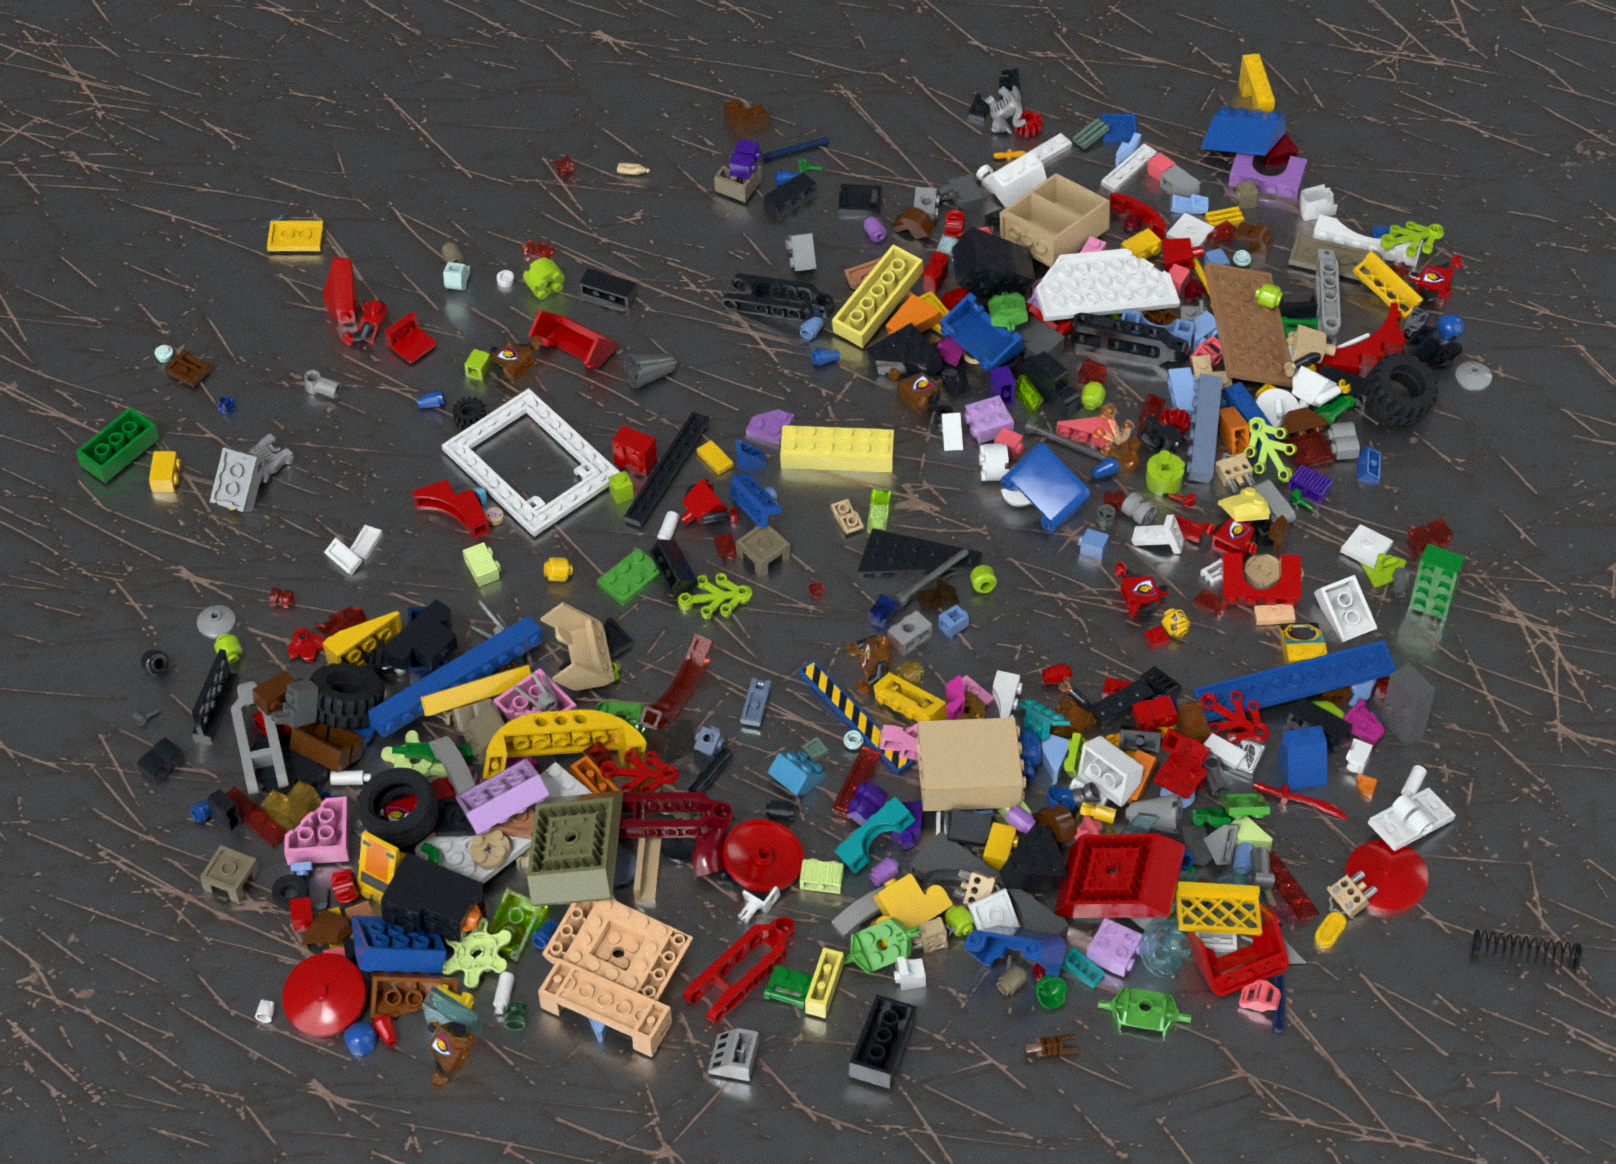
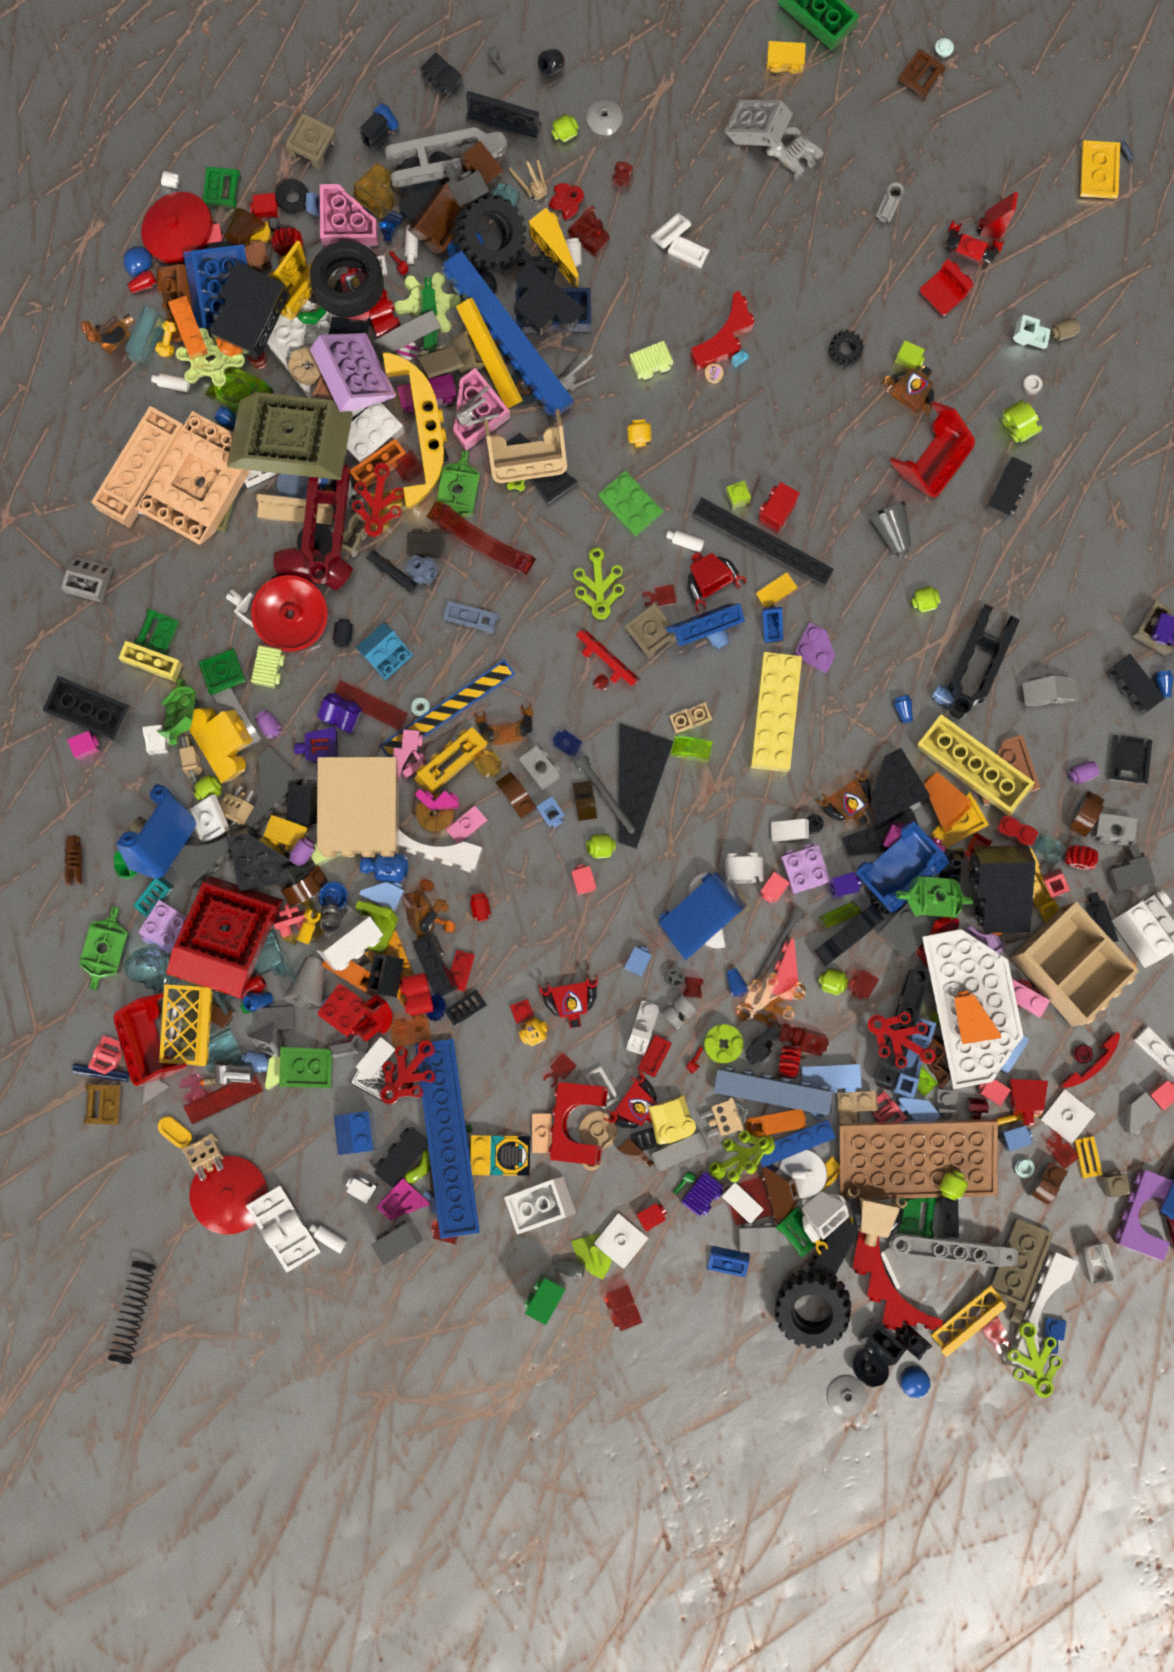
camera: 90 degrees right, 30 degrees up
clear blue rock [218,397,236,414] -> none
clear red plate [225,786,288,849] -> none
blue cone [417,389,445,409] -> none
white plate [442,388,621,537] -> none
clear green wheel [505,1002,527,1030] -> none
clear red plate [521,239,555,260] -> none
black brick [649,539,698,595] -> none
red piece [682,916,795,1024] -> none
sand green tile [801,737,829,762] -> none
teal arch [834,796,916,874] -> none
teal bracket [1018,698,1070,740] -> none
yellow brick [1121,228,1162,260] -> none
light blue slope [1170,194,1208,214] -> none
green plate [1190,807,1231,828] -> none
red sword [1253,781,1348,820] -> none
orange tile [1357,773,1378,799] -> none
red torso [1409,255,1463,305] -> none
none -> dark pink brick [67,731,100,760]
none -> pearl gold plate [84,1084,121,1125]
none -> orange brick [168,296,208,360]
none -> green tile [198,648,246,696]
none -> green plate [202,167,240,209]
none -> pearl dark grey tile [282,865,309,885]
none -> reddish brown brick [495,772,536,819]
none -> tan plant [508,159,548,200]
none -> coral brick [571,864,596,895]
none -> red hinge [576,629,640,686]
none -> red brick [636,1202,667,1232]
none -> white tile [721,1183,764,1224]
none -> red plant [867,1012,936,1068]
none -> lime head [912,586,941,613]
none -> orange slope [953,990,1002,1044]

